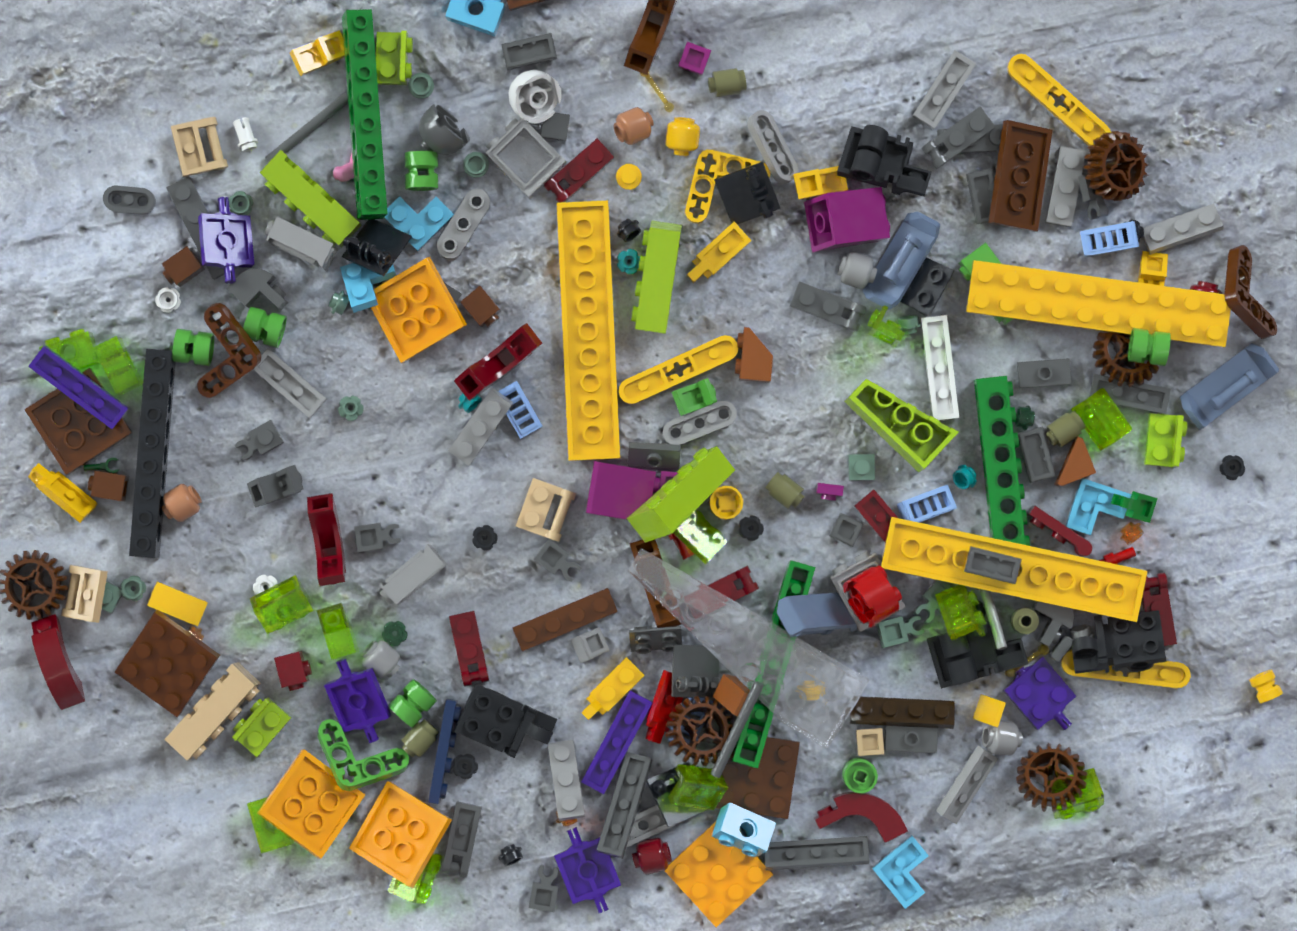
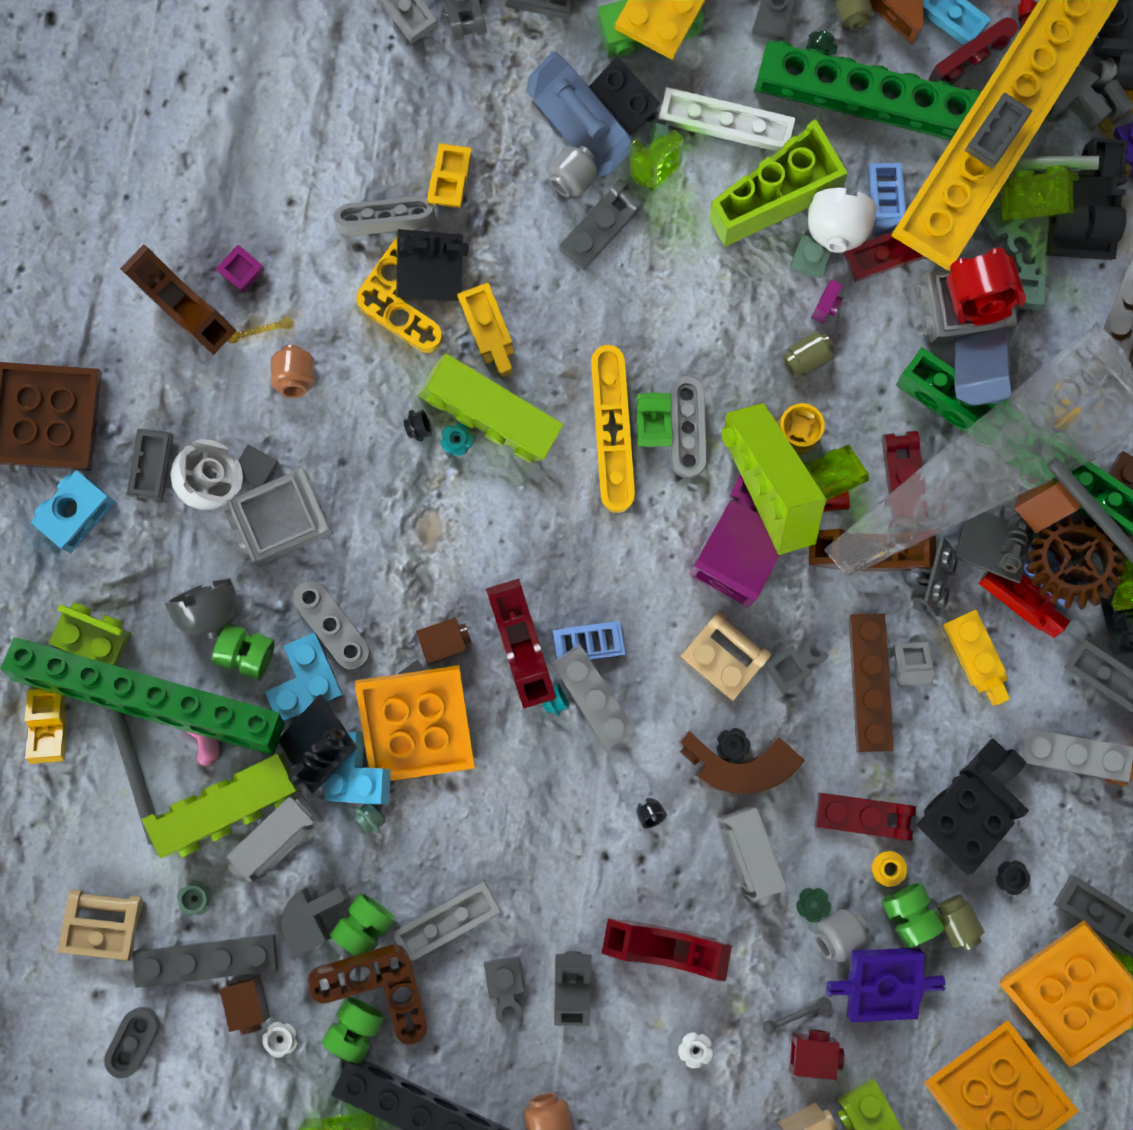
camera: 75 degrees left, 5 degrees down
plate [198,197,255,284] -> none
white pin [233,117,258,152] -> none
clear neon green brick [249,575,314,634] -> none
clear neon green slope [316,603,359,660] -> none
bright green beam [317,719,409,791] -> none
sand green plate [338,395,364,421] -> none
dark grey plate [354,523,401,552] -> none
sand green plate [408,73,434,99] -> none
dark blue plate [428,699,461,804] -> none
sand green plate [463,152,489,178] -> none
dark red plate [544,138,614,203] -> none
yellow plate [557,200,620,461] -> none
dark purple plate [581,690,653,794] -> none
yellow plate [616,164,642,190] -> none
dark grey plate [628,442,681,470] -> none
yellow head [665,117,700,156] -> none
olive brick [708,68,747,97] -> none
dark orange slope [735,327,773,383] -> none
black plate [738,515,764,541] -> none
magenta slope [804,187,890,252] -> none
dark grey tile [829,513,864,547] -> none
black plate [837,125,932,197] -> none
teal plate [953,465,977,489] -> none
olive brick [1010,608,1039,634] -> none
dark grey plate [1018,427,1056,483] -> none
none -> black hinge [636,798,667,829]
none -> reddish brown arch [678,731,805,794]
none -> dark grey hinge [763,997,832,1034]
none -> white cylinder [808,188,877,253]
none -> yellow plate [871,851,907,887]

